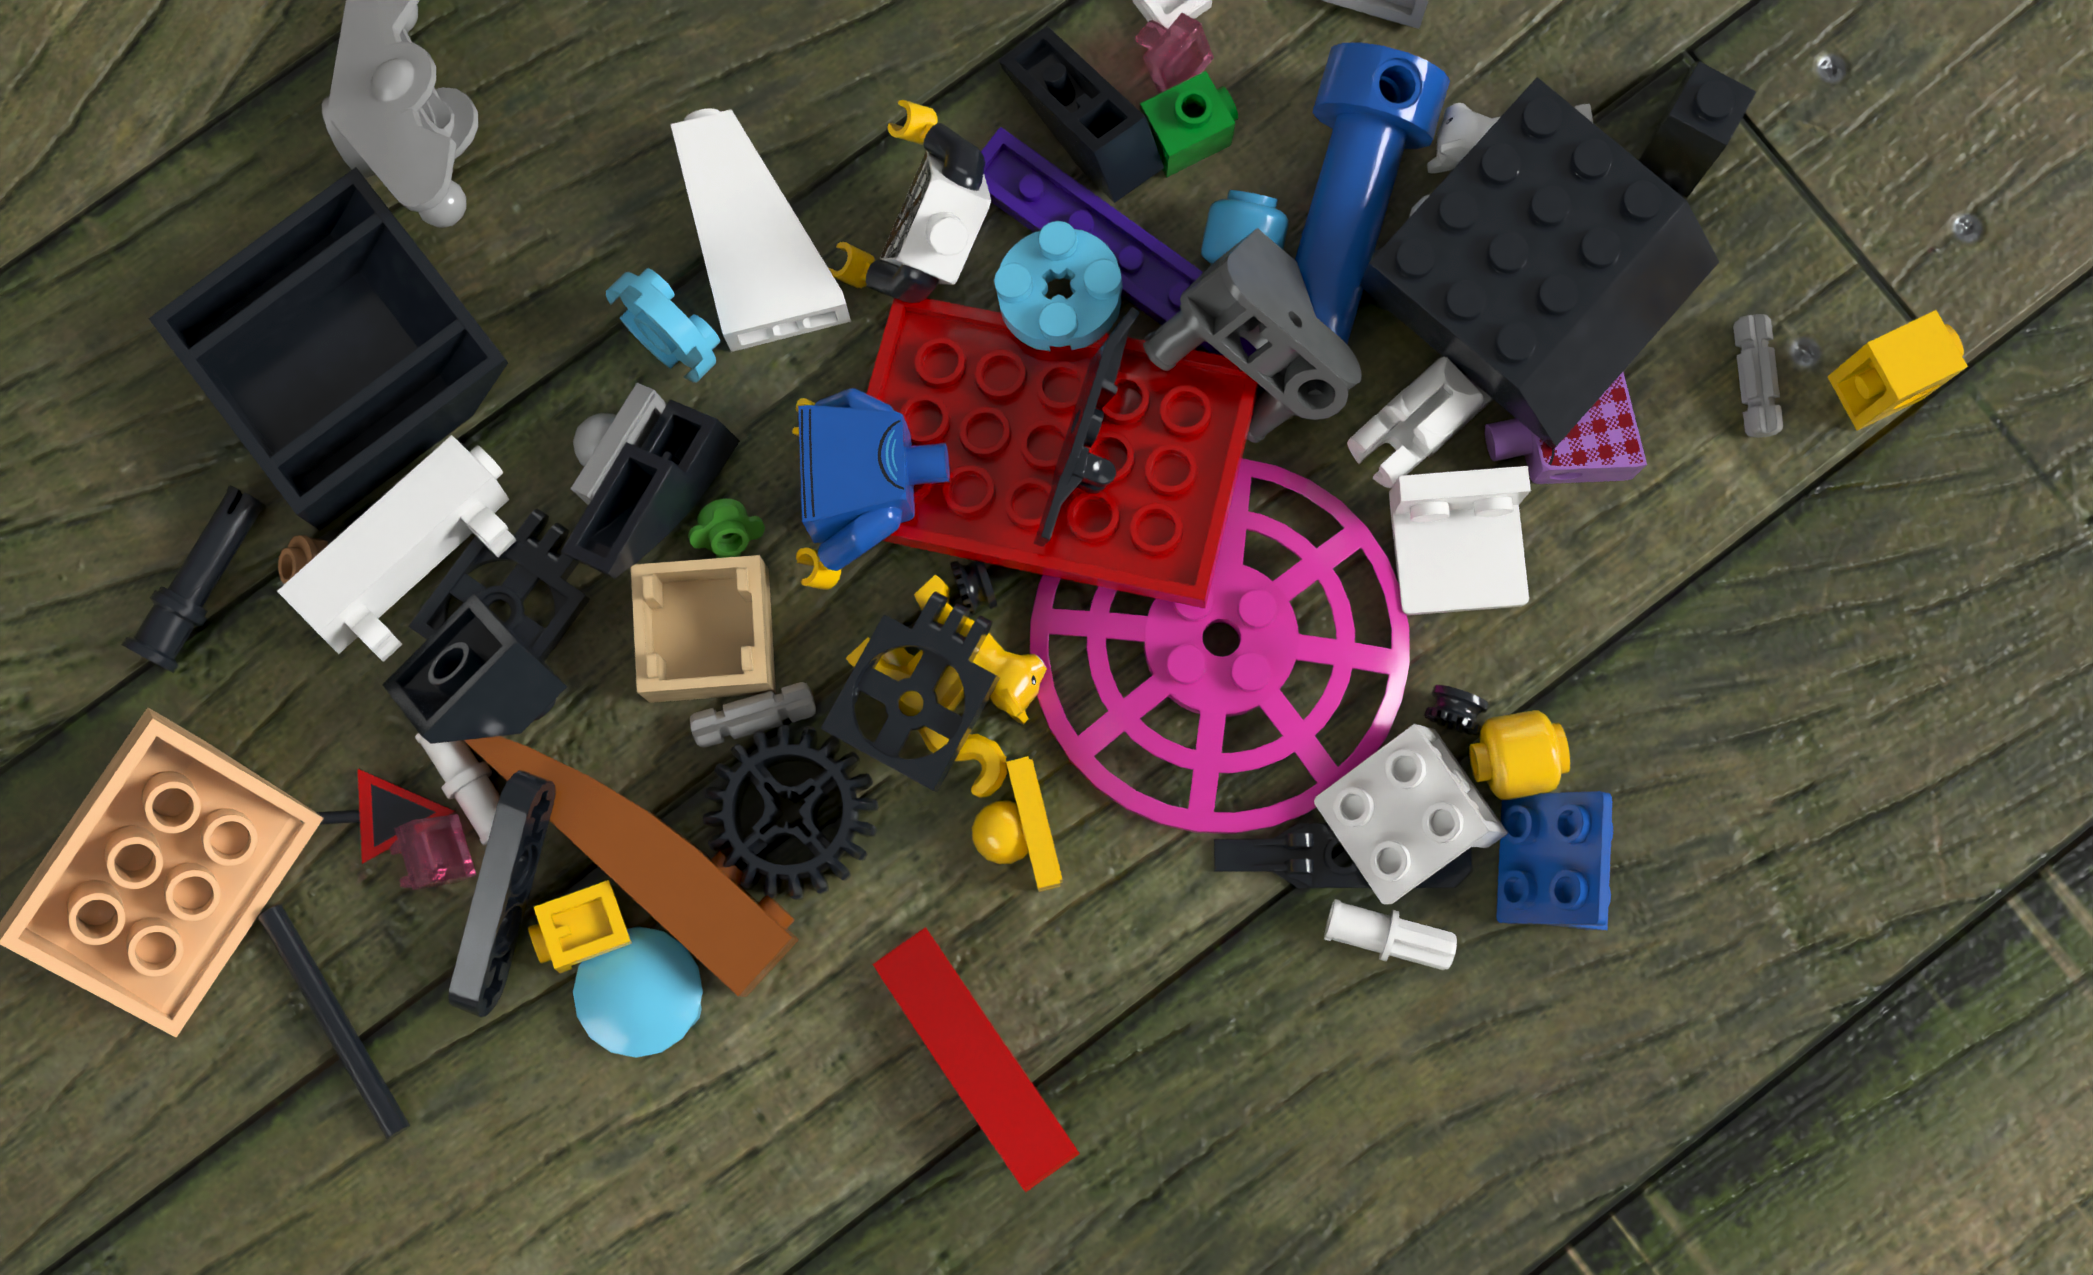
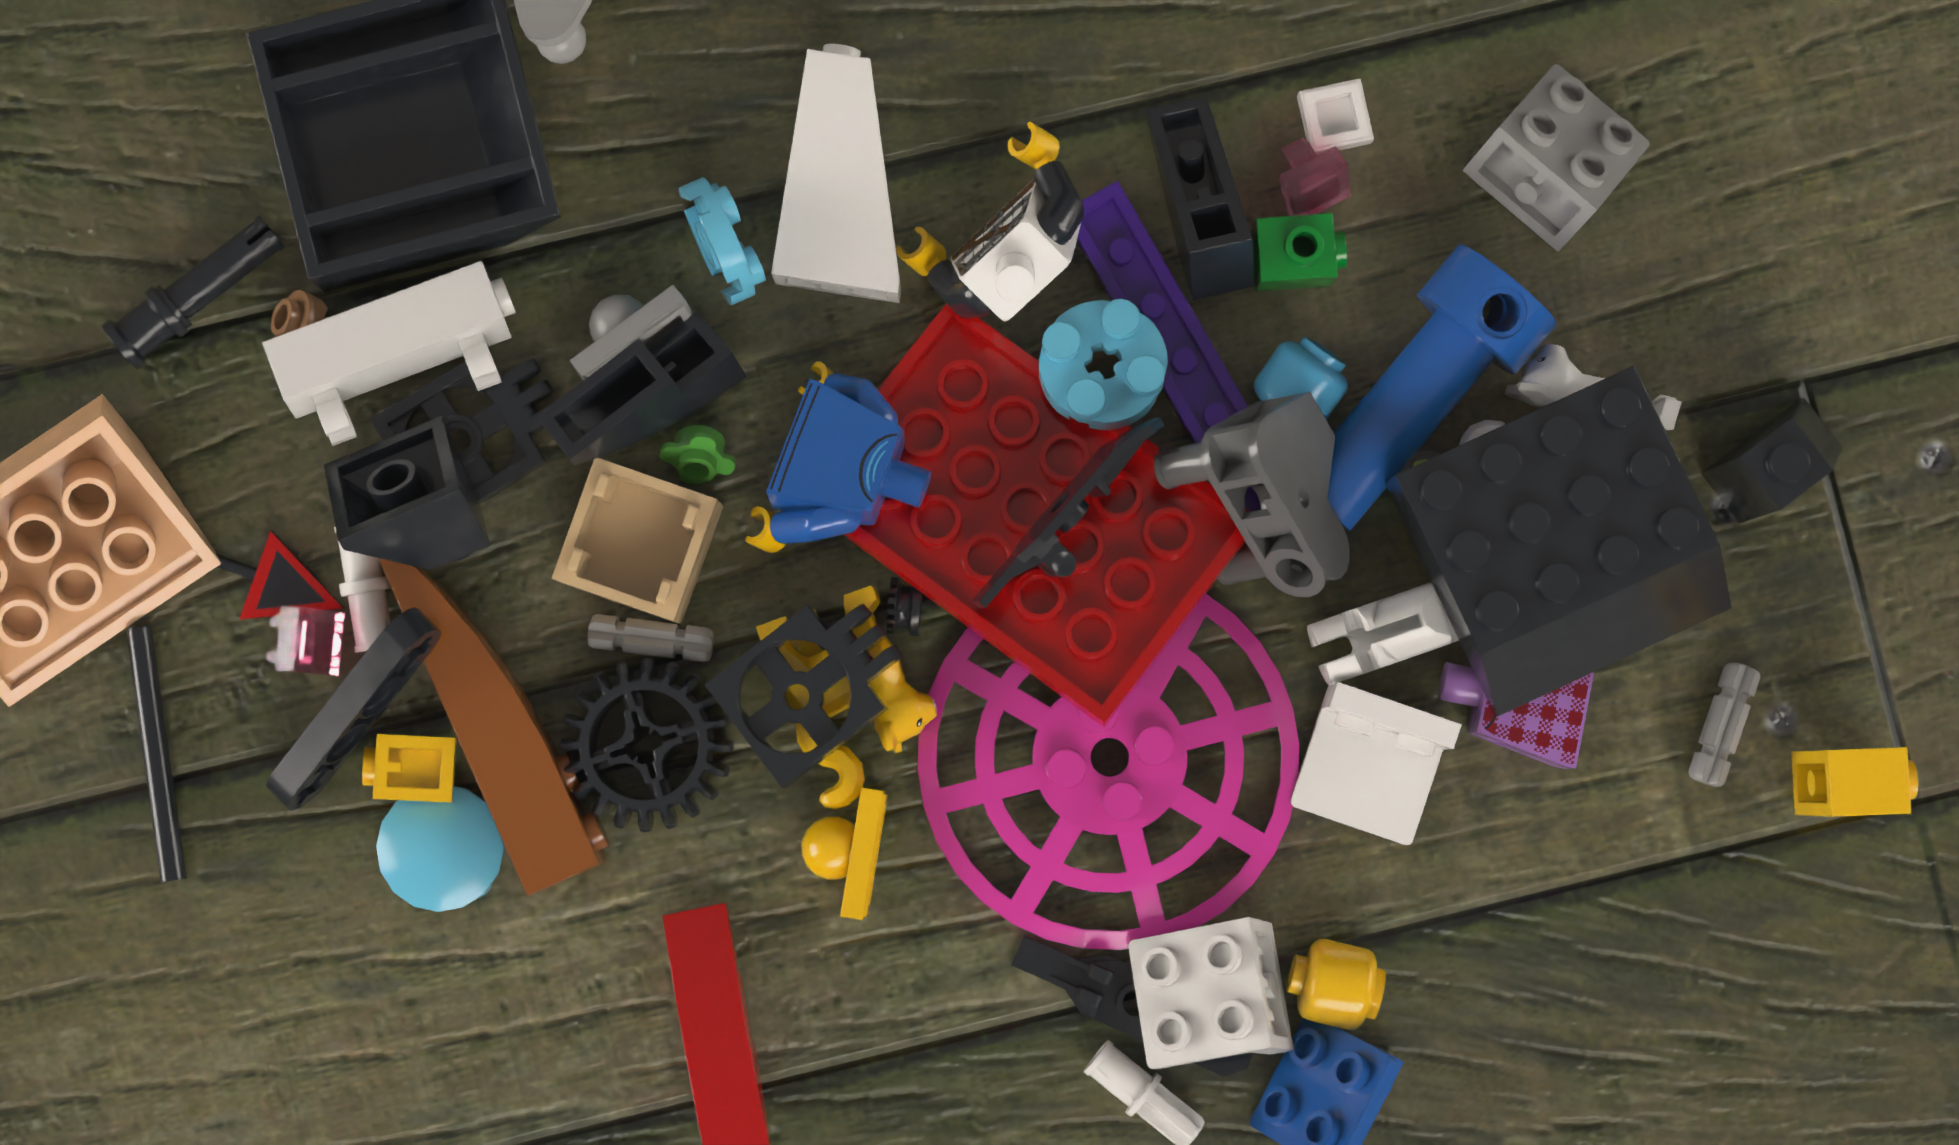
camera: 20 degrees right, 5 degrees up
black bush [1424,685,1489,735] -> none

